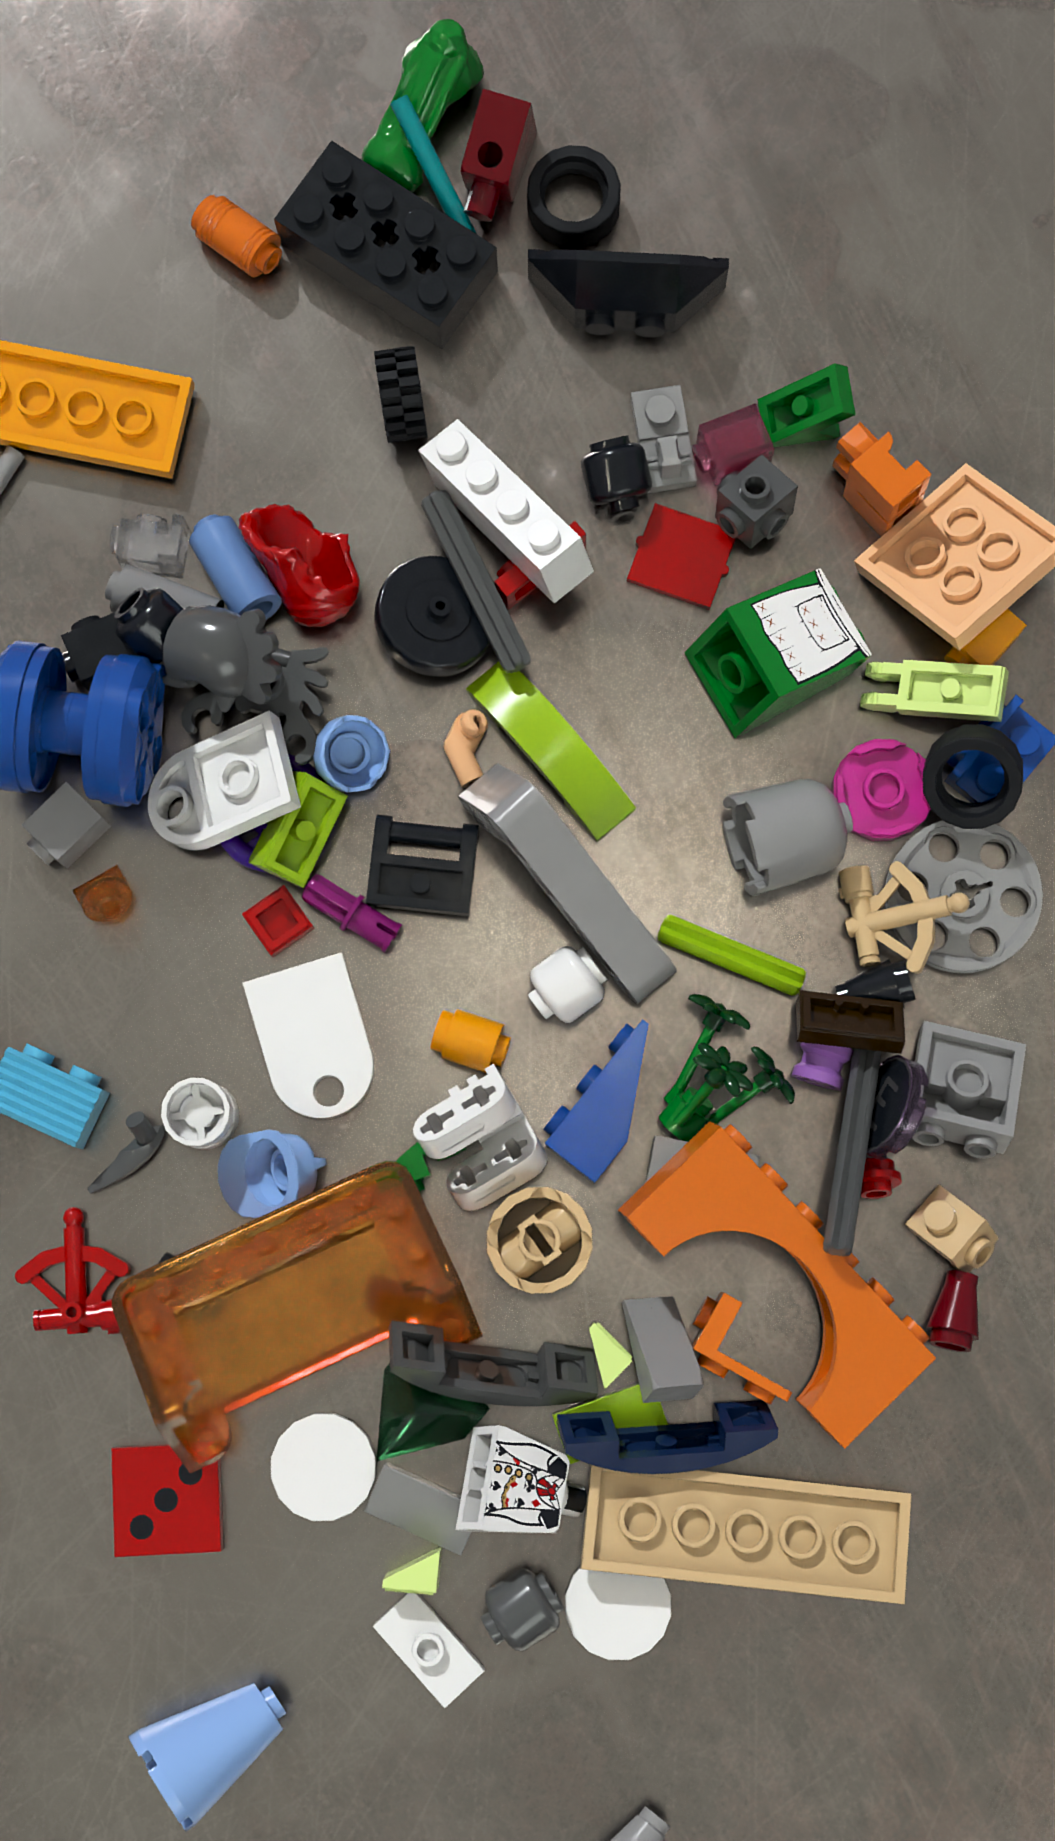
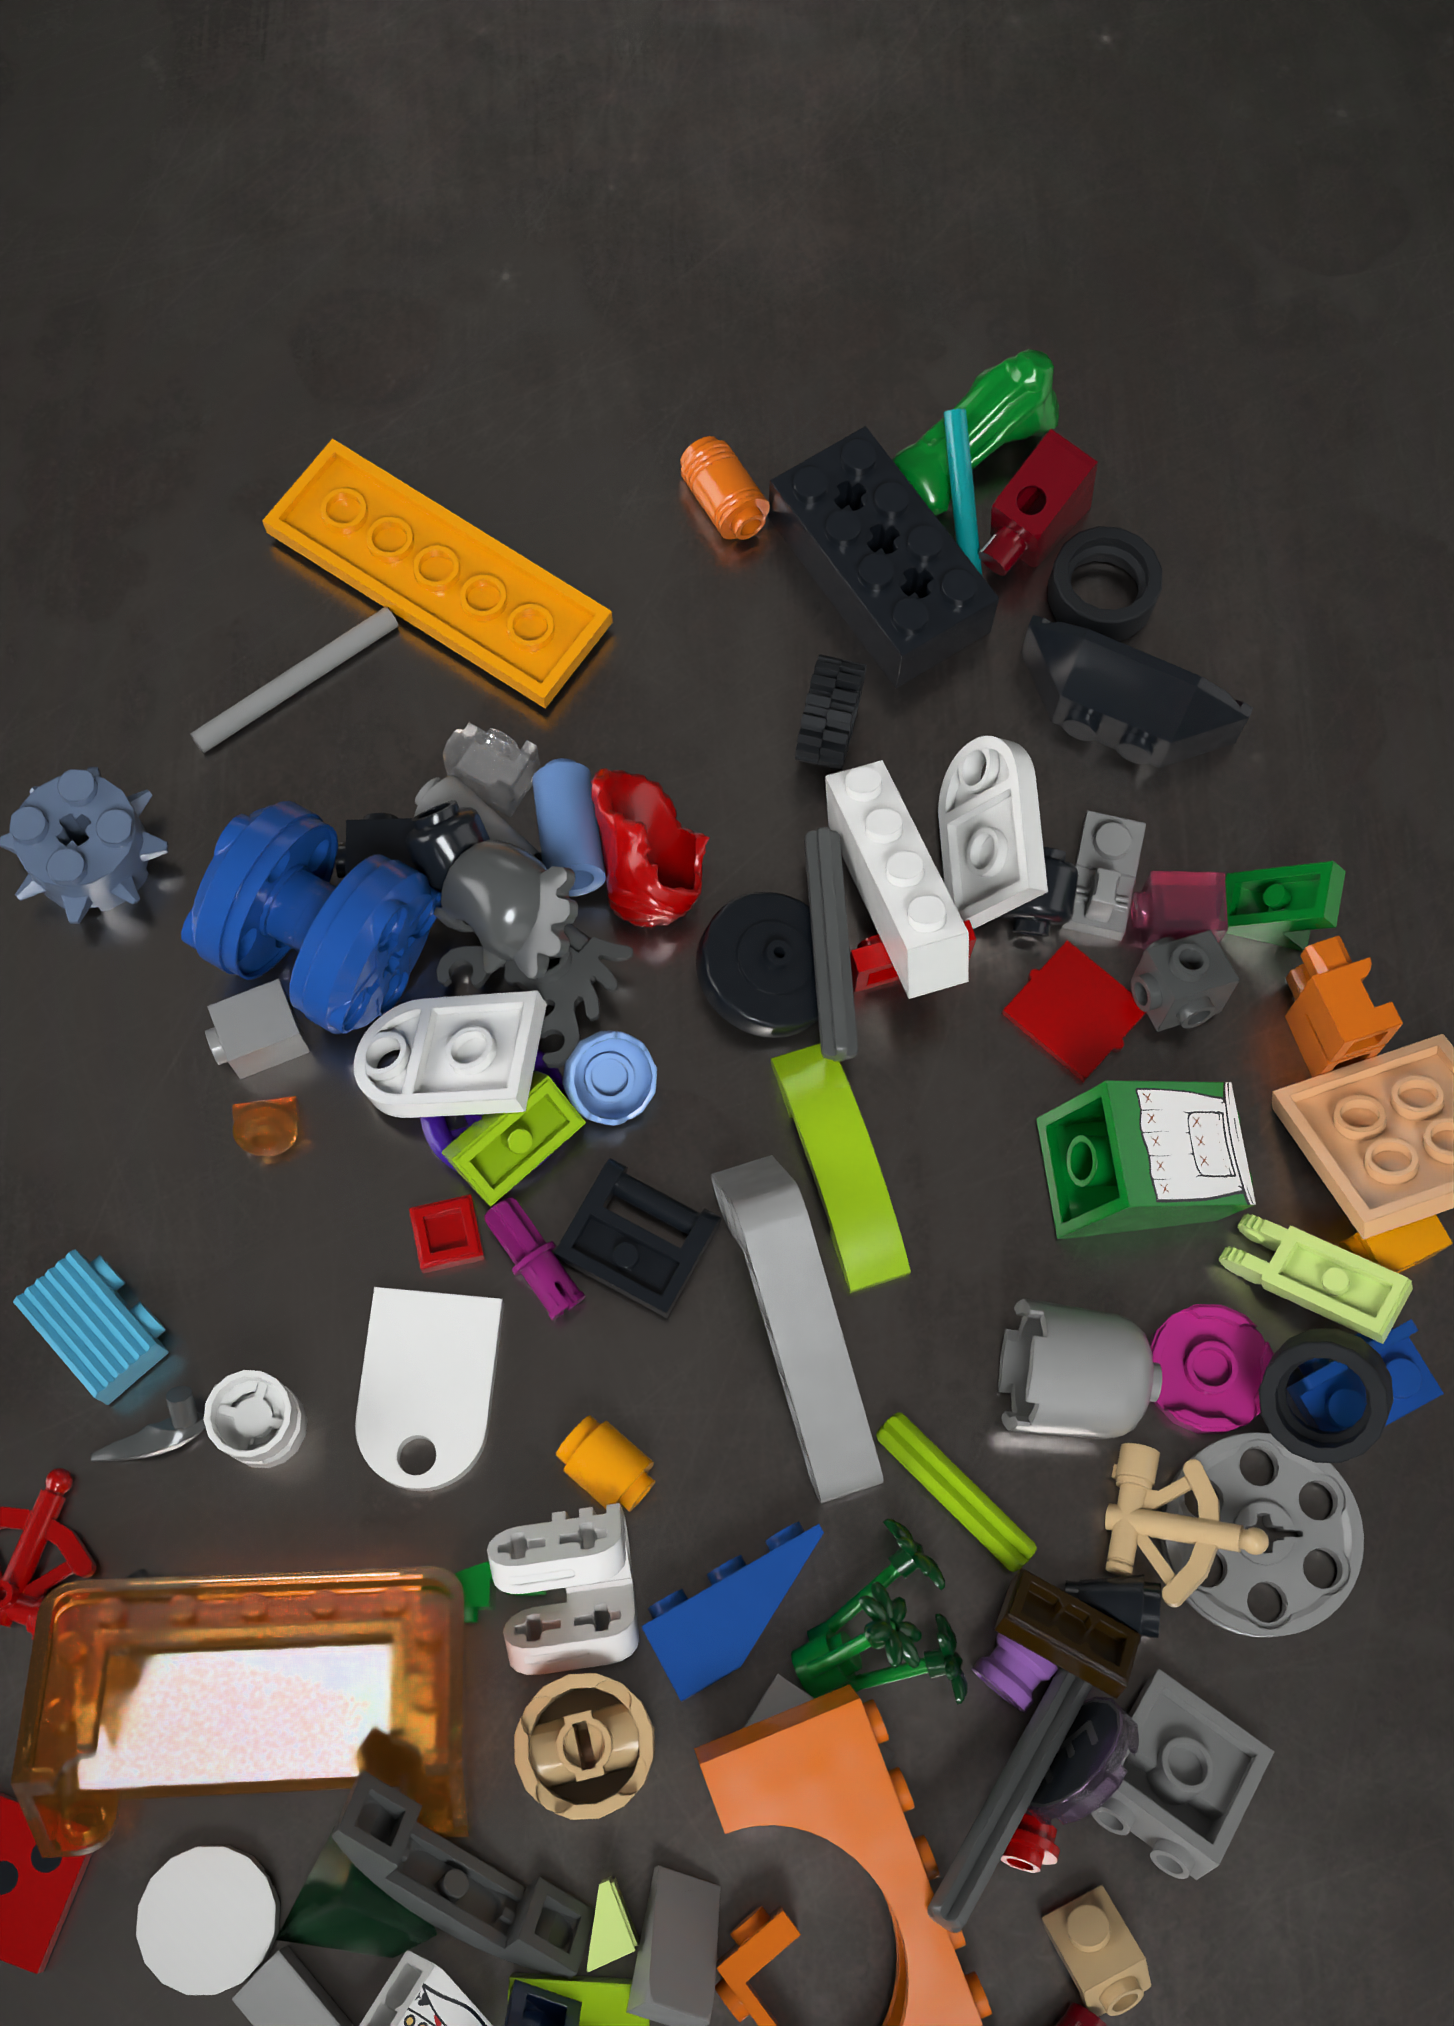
camera: 15 degrees right, 10 degrees down
light blue piece [218,1129,326,1218] -> none
light nougat arm [444,709,488,788] -> none
white head [528,946,608,1023] -> none
none -> white tile [938,736,1048,929]

